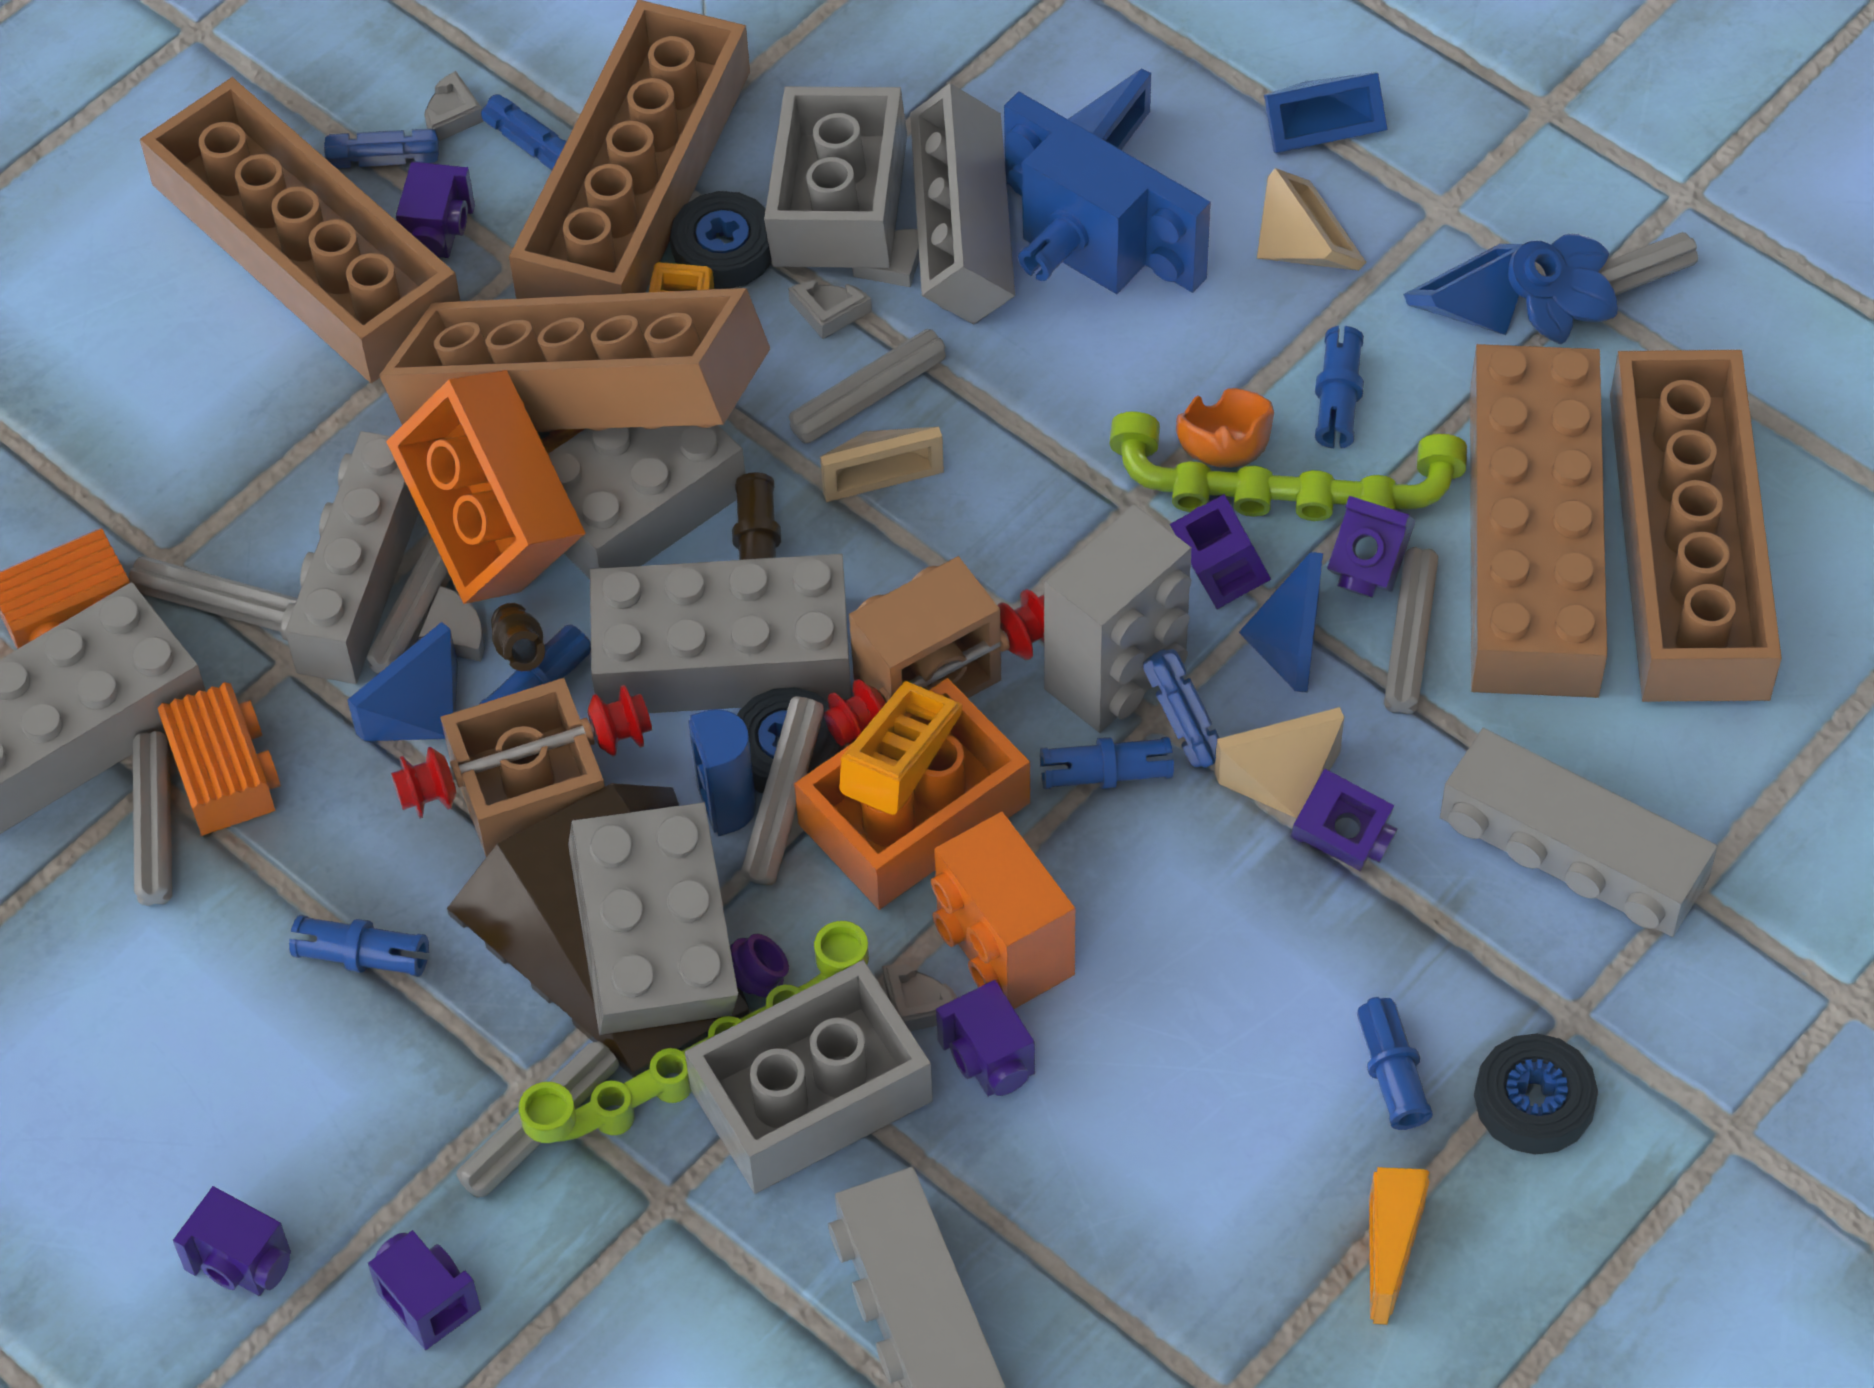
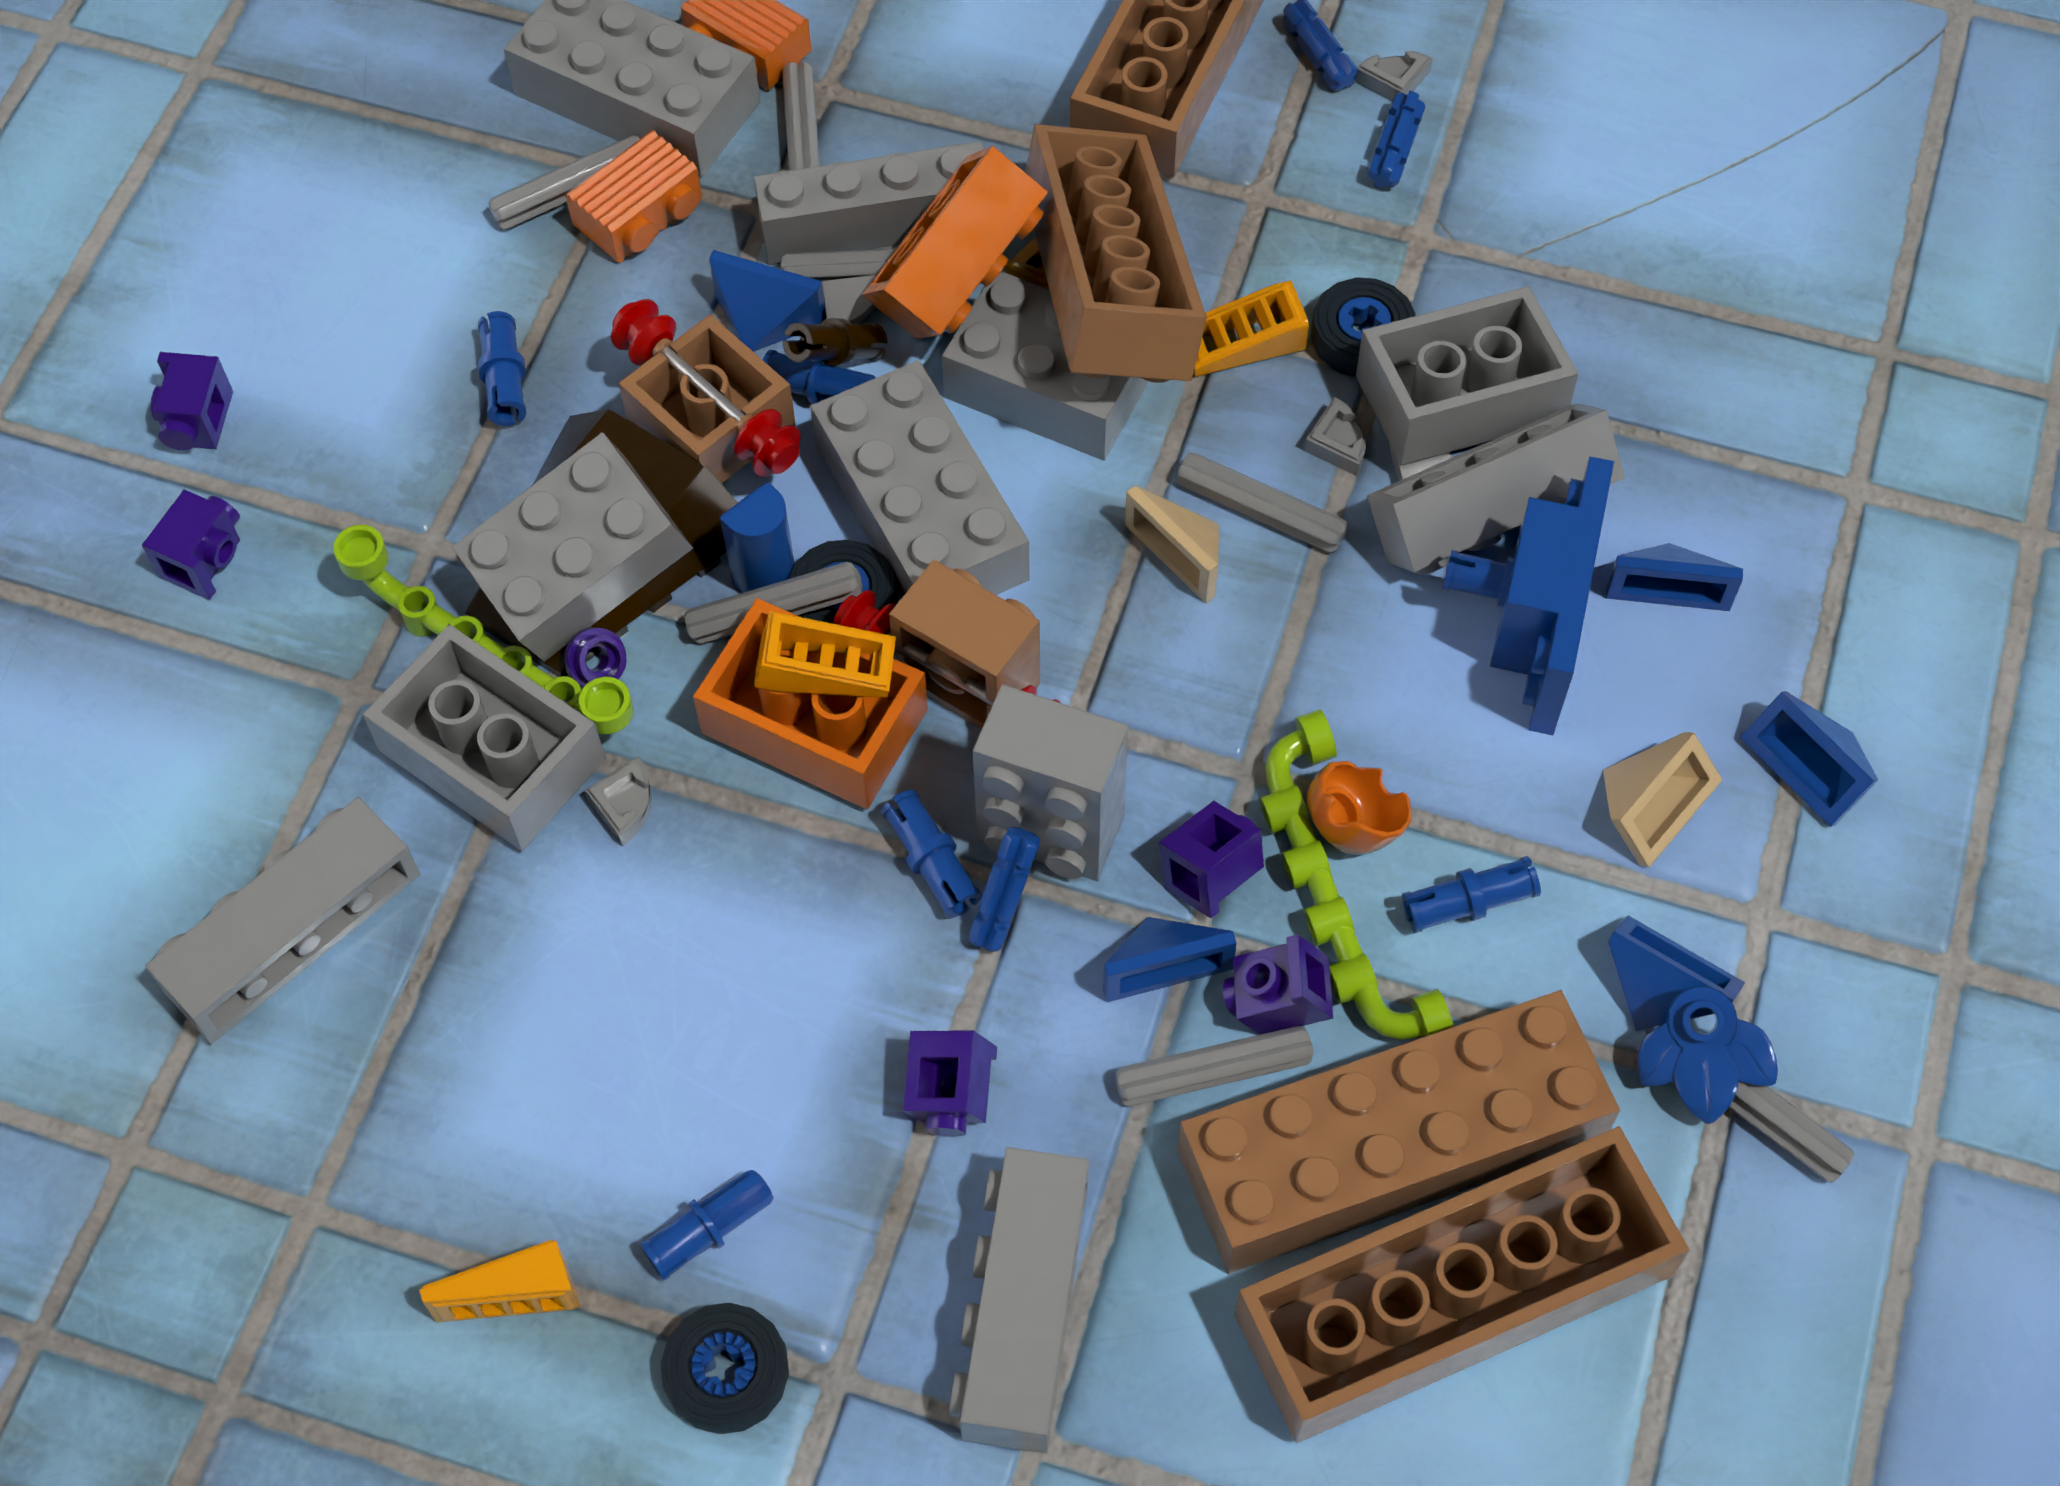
camera: 65 degrees right, 5 degrees up
dark purple brick [396,162,475,258] -> none
light grey axle [456,1041,619,1198] -> none
medium nougat brick [509,0,750,299] -> none
dark brown pin [732,472,781,560] -> none
orange brick [931,811,1076,1009] -> none
dark purple brick [936,980,1035,1097] -> none
tan slope [1215,707,1344,818] -> none

